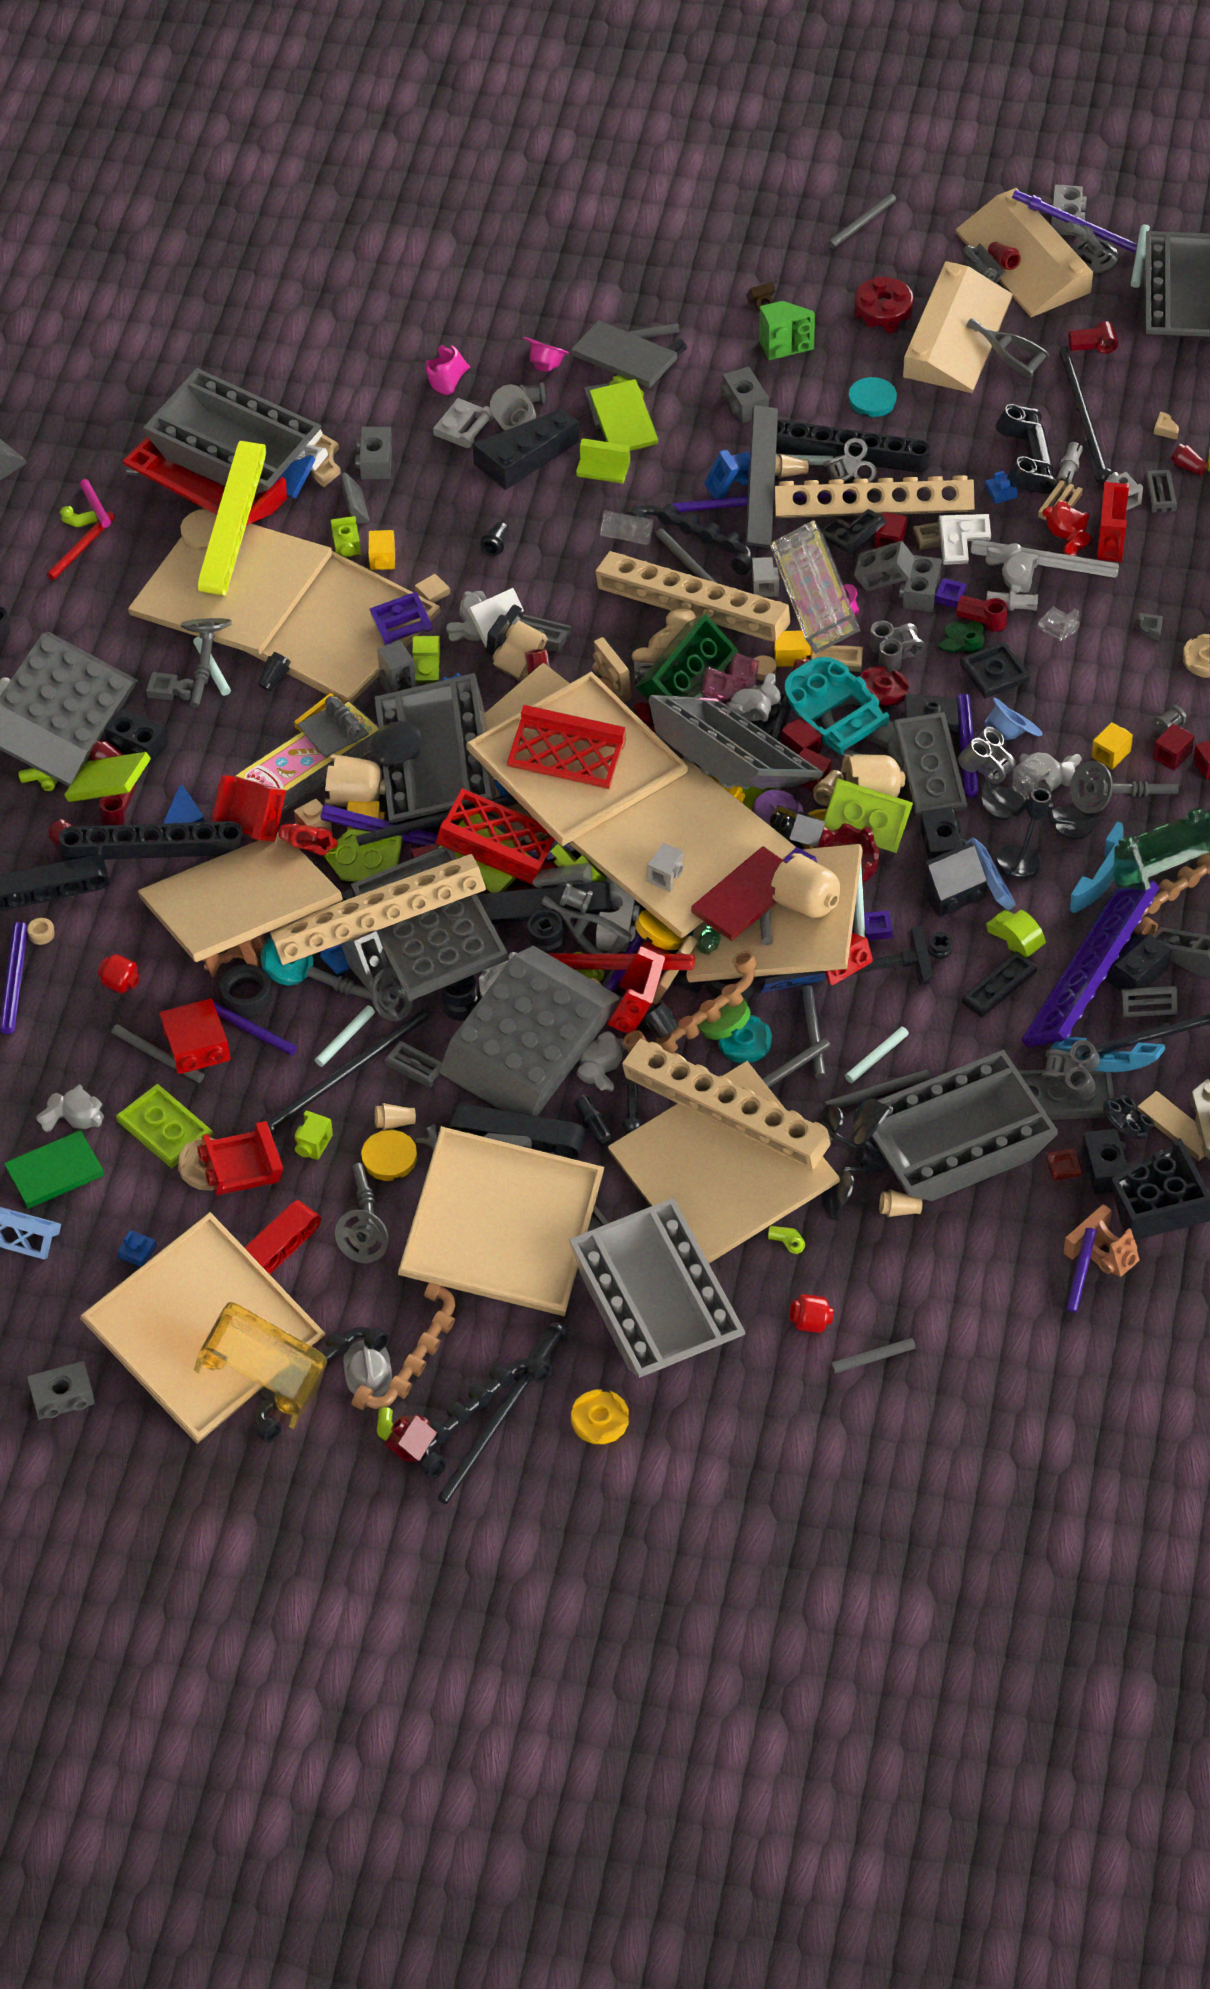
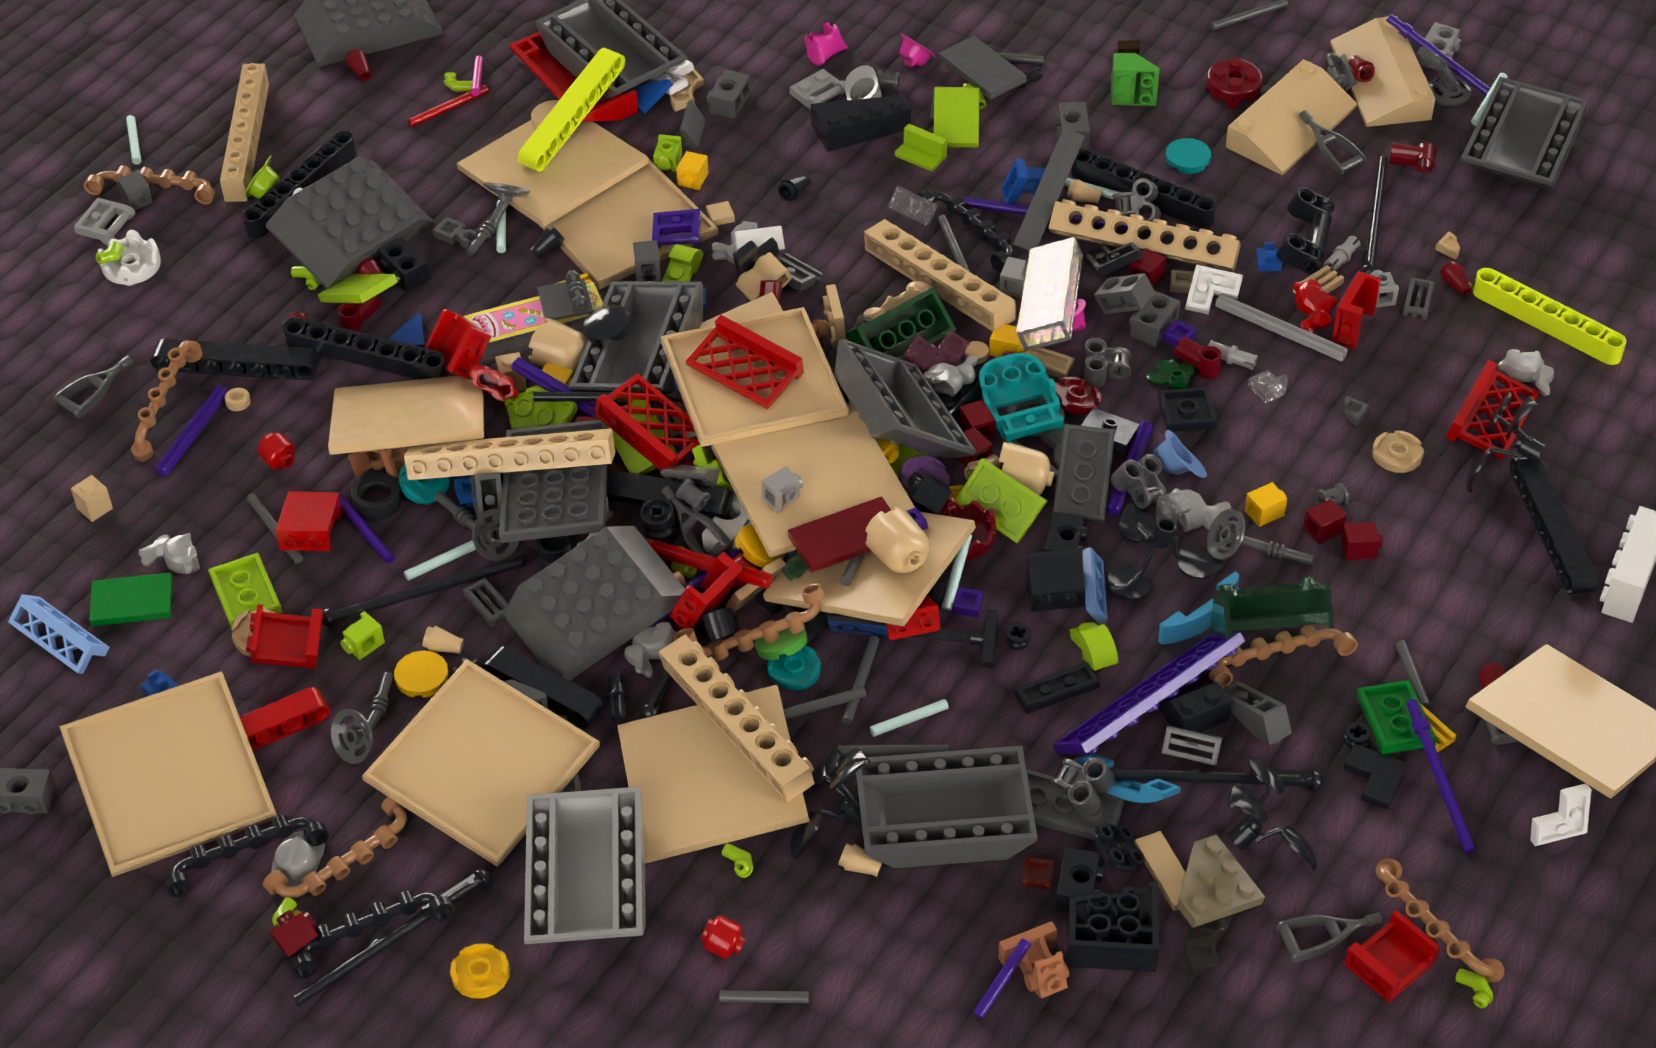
camera: 20 degrees right, 5 degrees down
clear yellow windscreen [194,1302,327,1429] -> none
light grey animal [986,543,1038,594] -> none

